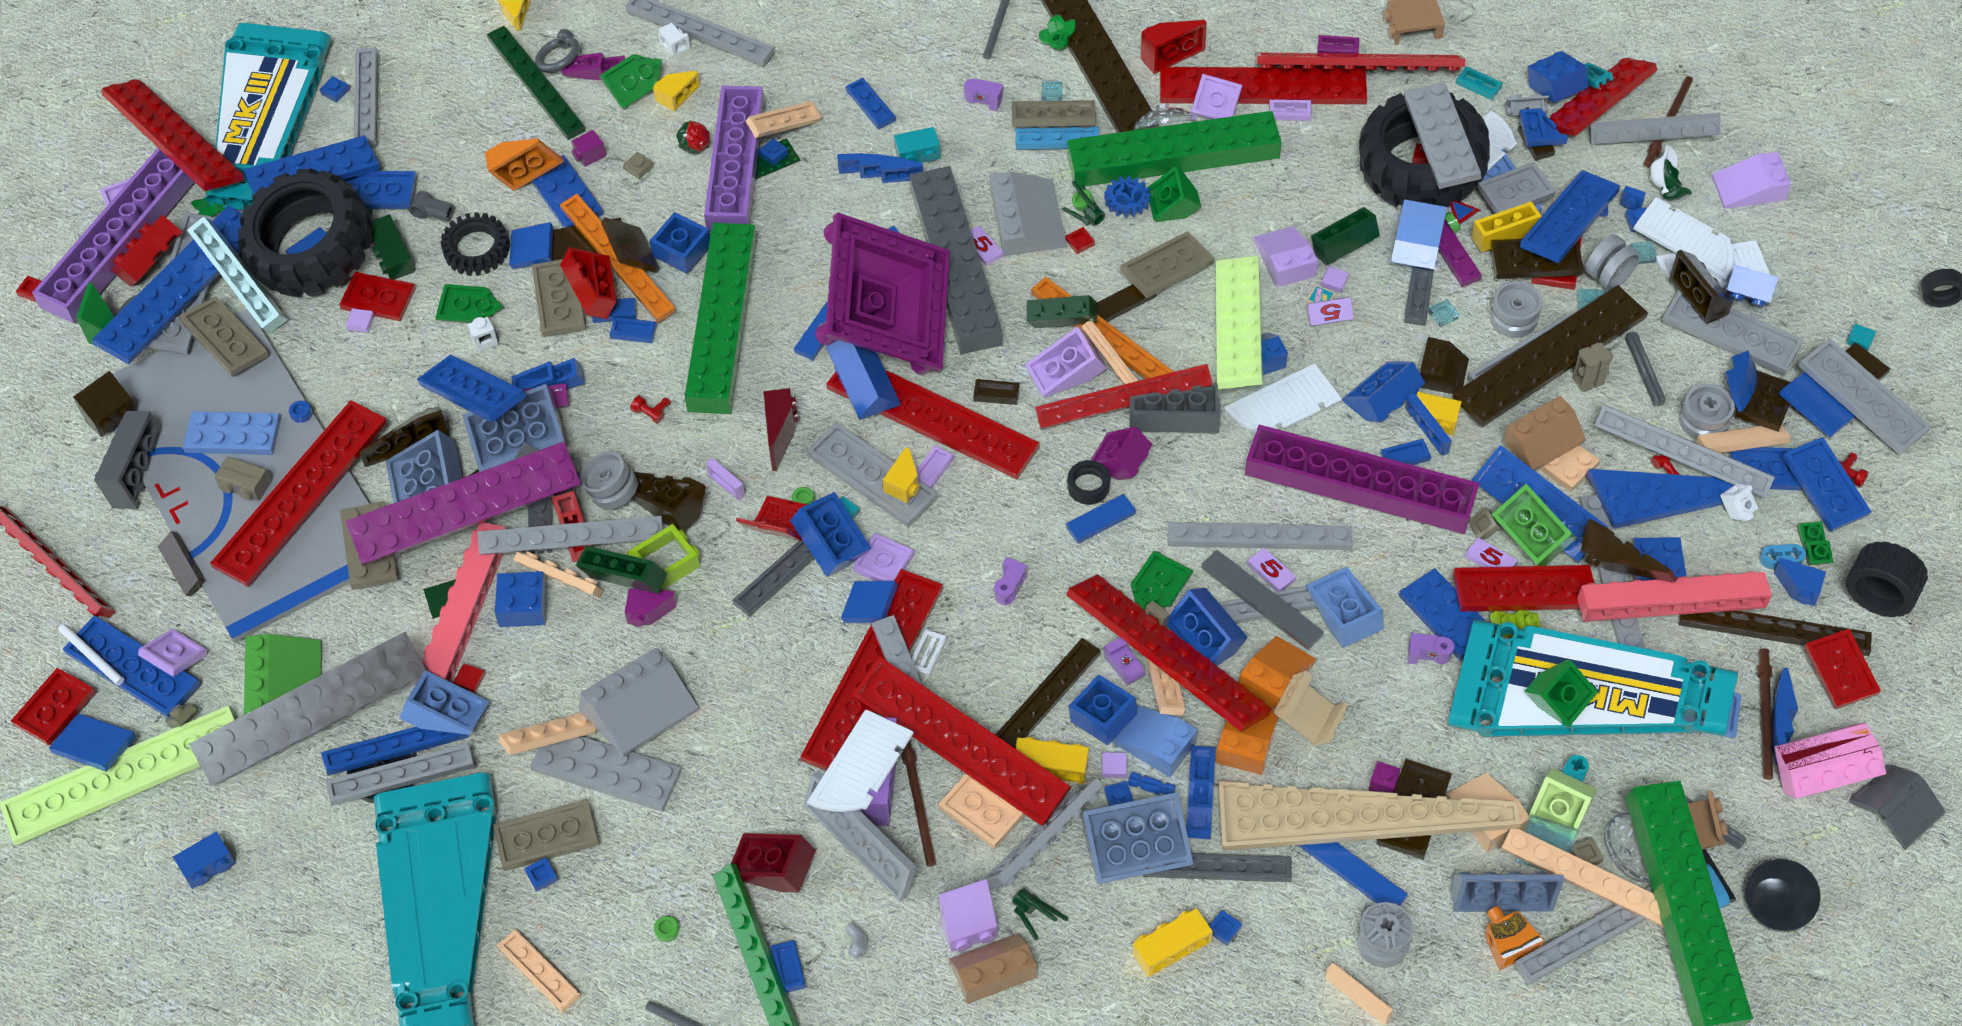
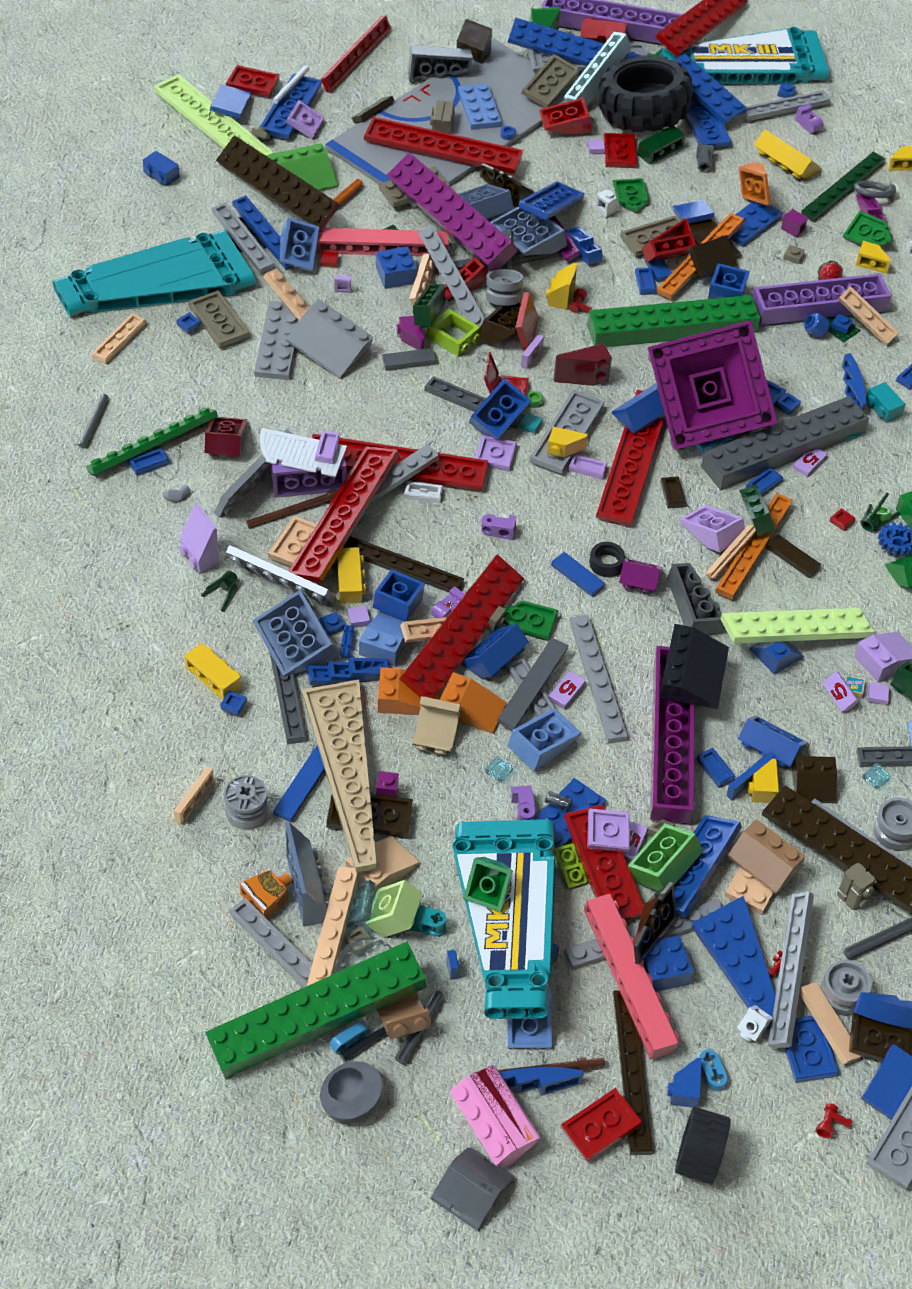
camera: 70 degrees right, 5 degrees down
black tyre [440,212,510,276] -> none
bright green tile [654,916,680,942] -> none
blue tile [841,581,898,623] -> none
medium nougat slope [949,933,1037,1004] -> none
light grey slope [990,172,1067,256] -> none
red plate [1035,364,1212,430] -> none
dark tan plate [1120,231,1215,298] -> none
white piece [1223,363,1342,432] -> none
blue plate [1782,437,1872,532] -> none
green slope [1797,521,1834,565] -> none
none -> lavender tile [315,431,340,464]
none -> orange axle [333,178,363,205]
none -> lavender tile [334,275,352,293]
none -> dark grey tile [382,348,436,370]
none -> blue tile [446,950,459,980]
none -> clear light blue tile [485,756,513,783]
none -> tile [515,292,539,351]
none -> red slope [539,98,592,135]
none -> clear smoke pin [545,791,572,811]
none -> yellow slope [546,263,578,310]
none -> lavender tile [588,809,630,852]
none -> black slope [659,624,729,710]
none -> blue tile [746,467,783,496]
none -> yellow slope [754,129,822,180]
none -> medium lavender leg [795,104,824,133]
none -> blue head [804,313,829,338]

